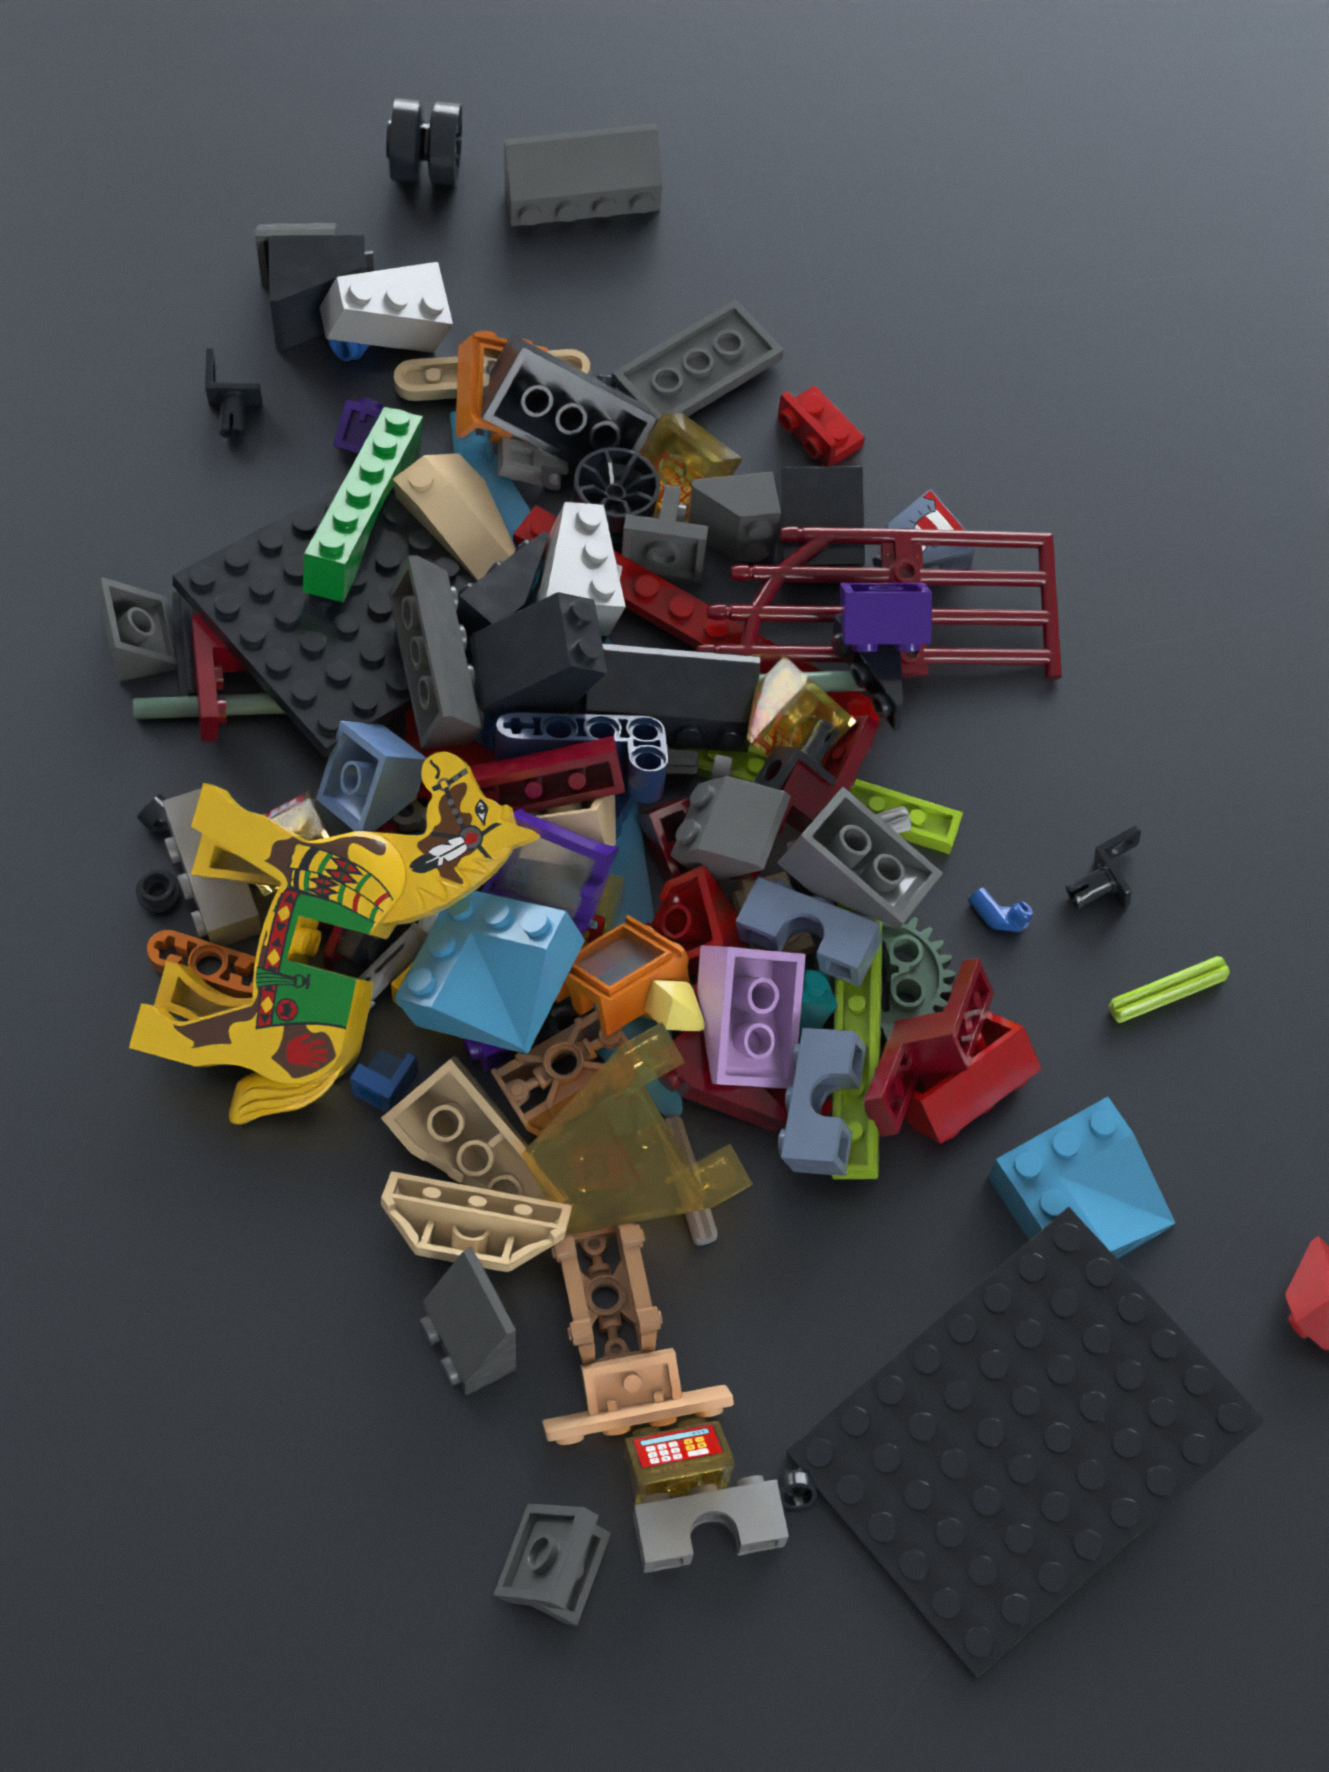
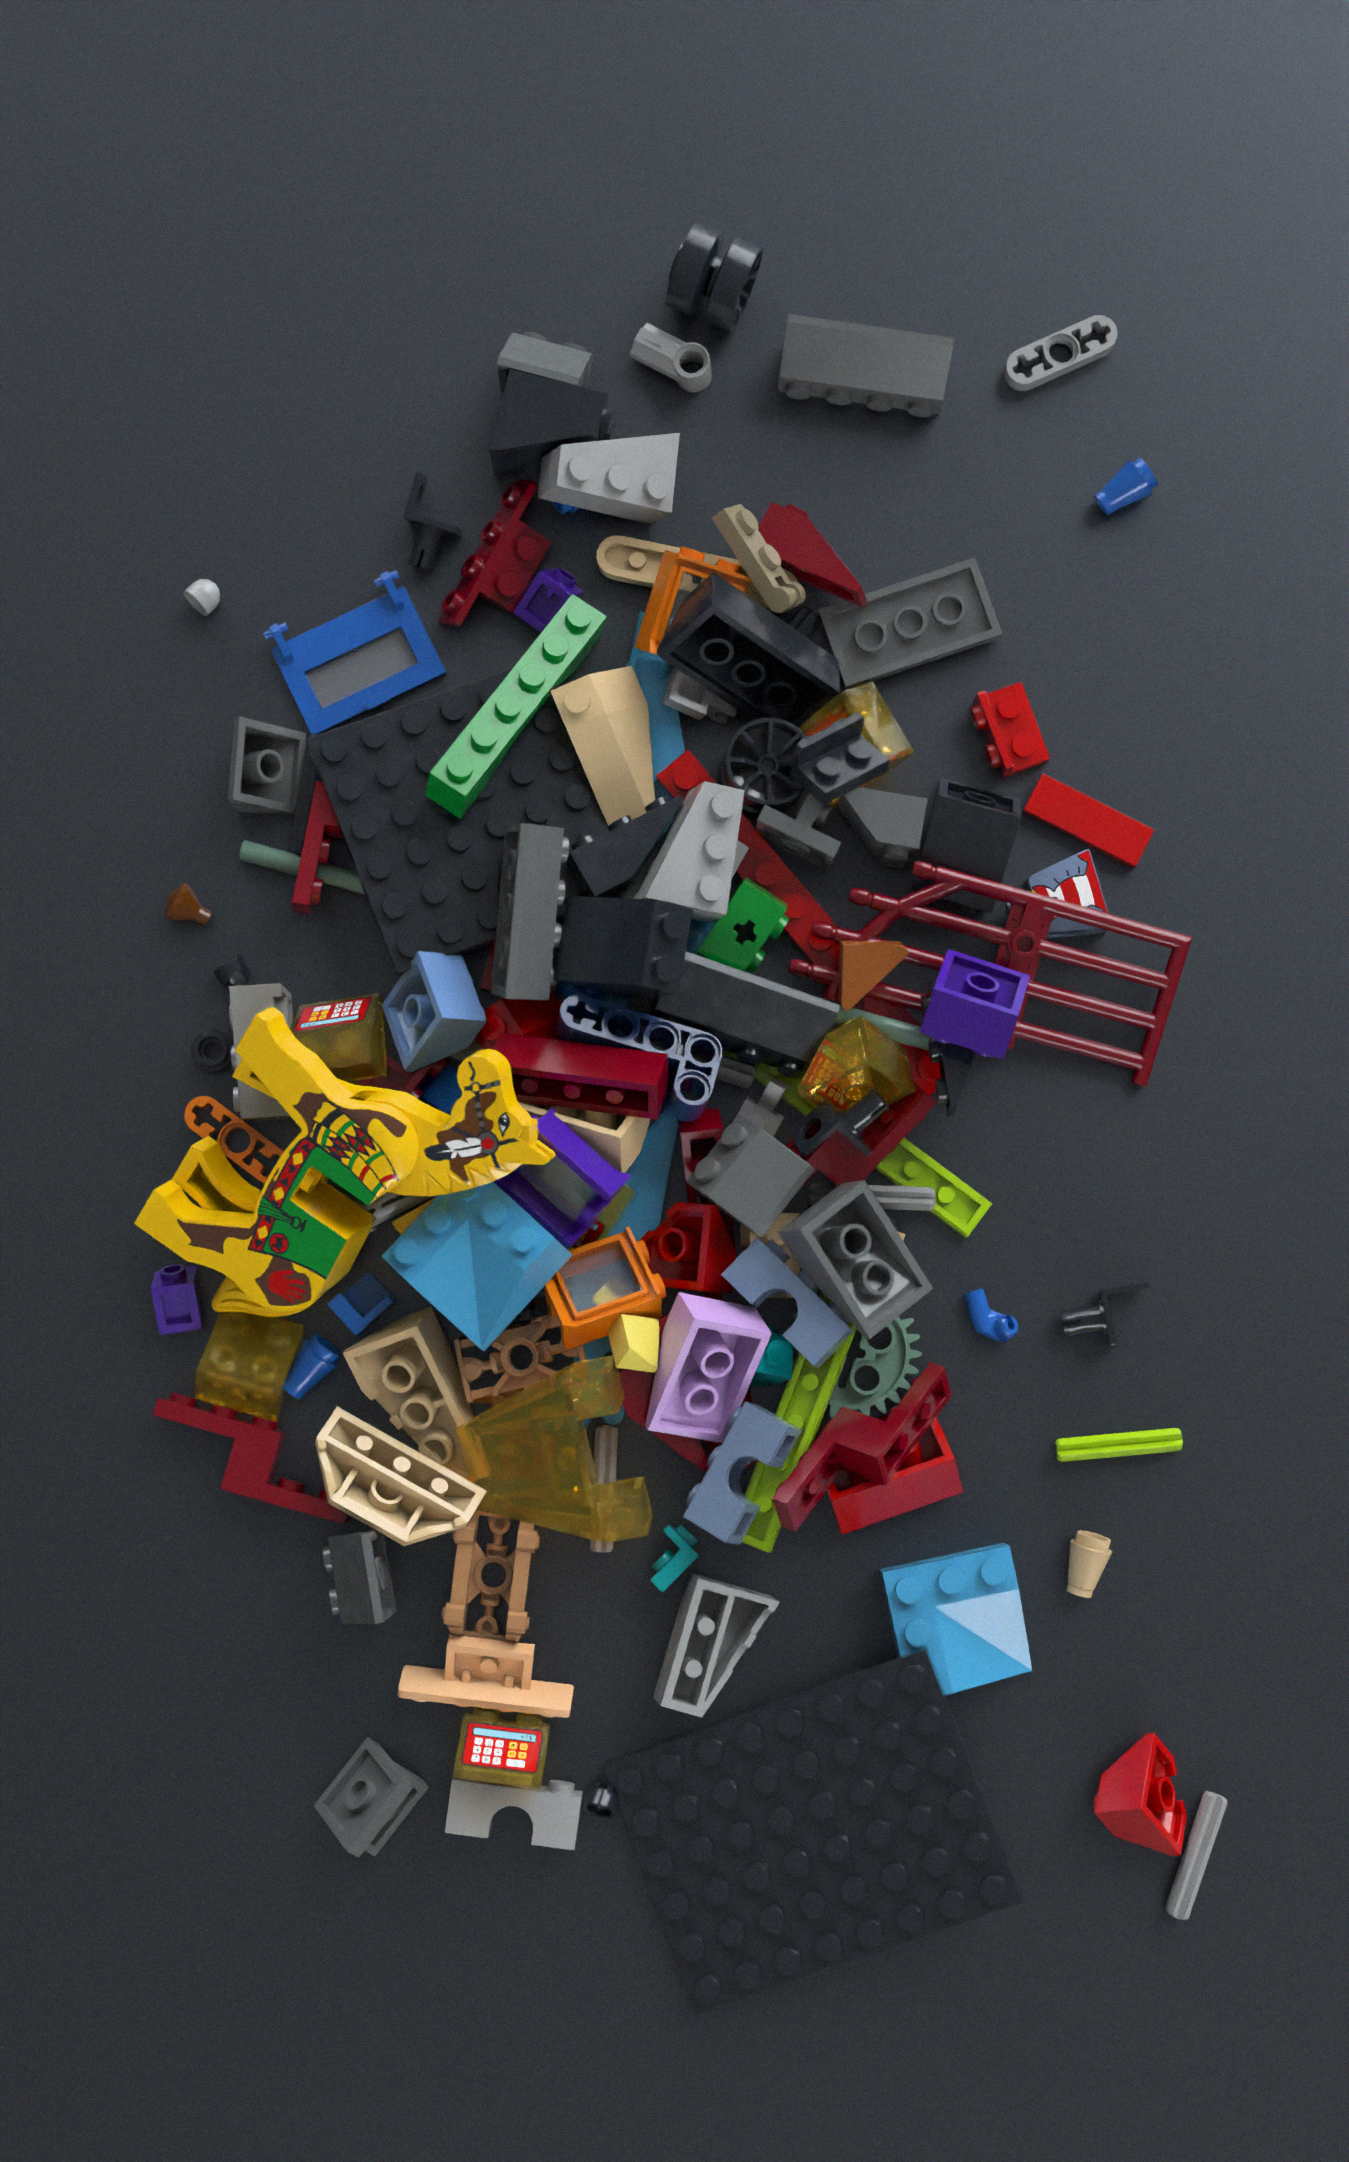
camera: 25 degrees right, 20 degrees up
none -> dark purple bracket [151,1264,203,1335]
none -> dark red bracket [153,1392,351,1524]
none -> reddish brown rock [164,883,212,927]
none -> light grey hinge [183,579,220,616]
none -> clear yellow bracket [195,1312,304,1422]
none -> blue piece [263,570,447,735]
none -> blue cone [281,1334,341,1399]
none -> dark red bracket [438,479,551,627]
none -> light grey piece [630,323,712,393]
none -> teal bracket [650,1523,699,1593]
none -> light grey wedge [653,1572,780,1717]
none -> green brick [697,877,790,974]
none -> dark tan plate [712,504,806,613]
none -> dark red slope [758,502,867,608]
none -> black bracket [790,712,889,805]
none -> dark orange slope [838,941,910,1012]
none -> light grey beam [1004,315,1118,391]
none -> red tile [1023,773,1154,869]
none -> tan cone [1066,1530,1112,1598]
none -> blue cone [1094,457,1158,516]

